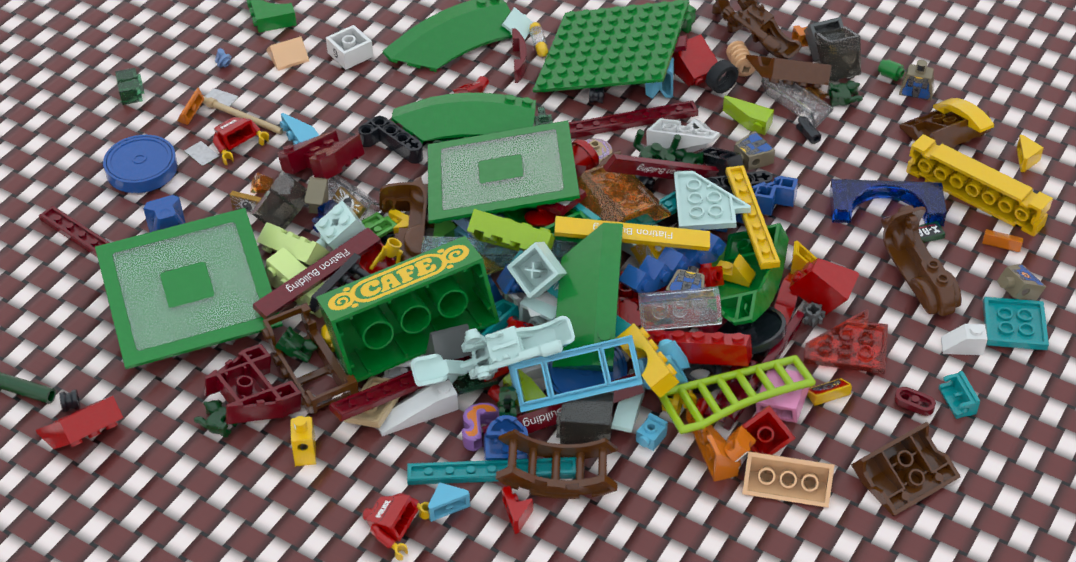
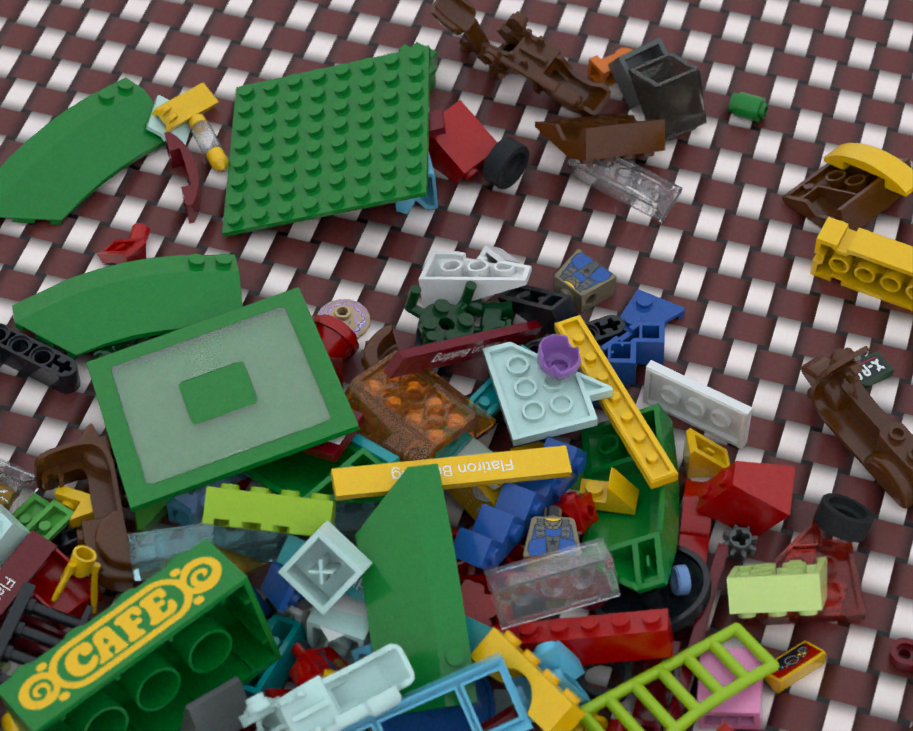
camera: 15 degrees left, 5 degrees up
red dish [525,207,558,226] -> none
clear green plate [534,106,553,126] -> none
dark red tile [569,100,699,139] -> none
black wheel [589,87,604,104] -> none
lime slope [723,95,774,135] -> none
light nougat piece [726,41,756,77] -> none
black bar [796,116,822,144] -> none
clear orange slope [804,87,828,104] -> none
dark green animal [827,80,863,107] -> none
clear blue arch [829,179,947,226] -> none
torso [899,60,934,100] -> none
none -> yellow hinge [152,83,219,132]
none -> medium lavender hair [537,334,581,379]
none -> blue wing [620,289,685,334]
none -> white tile [643,360,753,449]
none -> medium blue tile [669,564,691,596]
none -> yellowish green wedge [727,557,827,618]
none -> black tyre [813,493,874,542]

